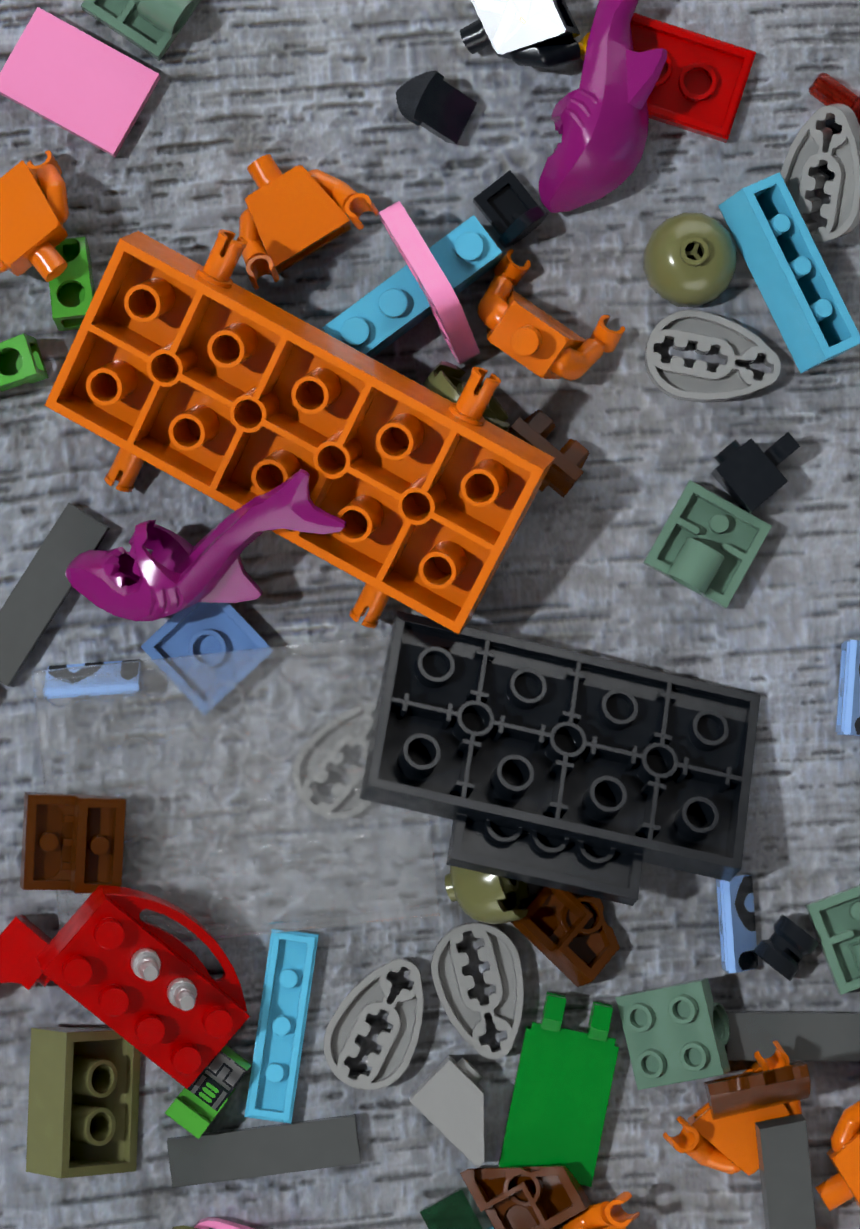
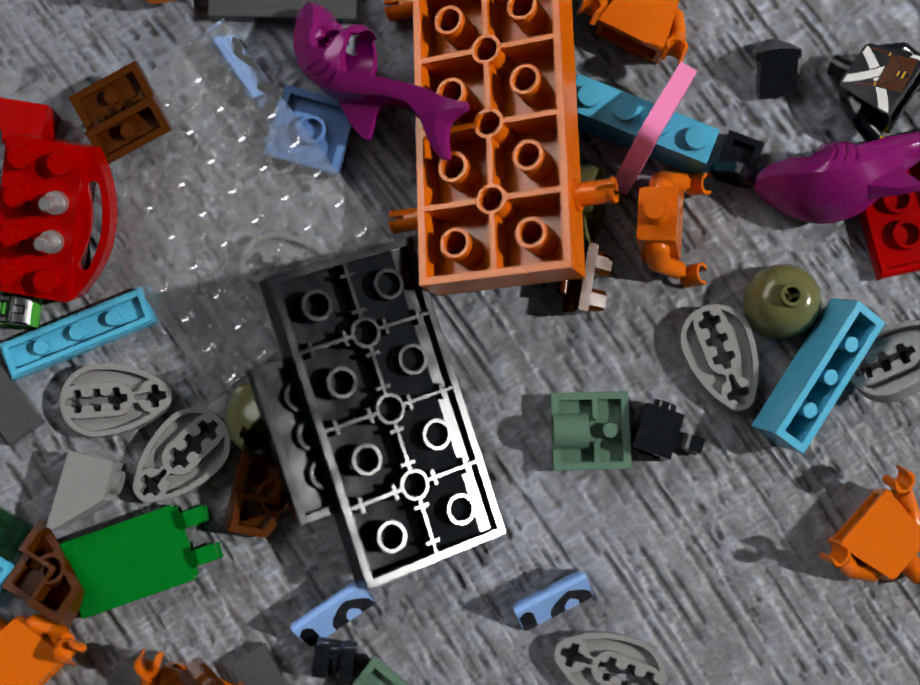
camera: 55 degrees right, 5 degrees down
sand green plate [615,978,731,1090] -> none

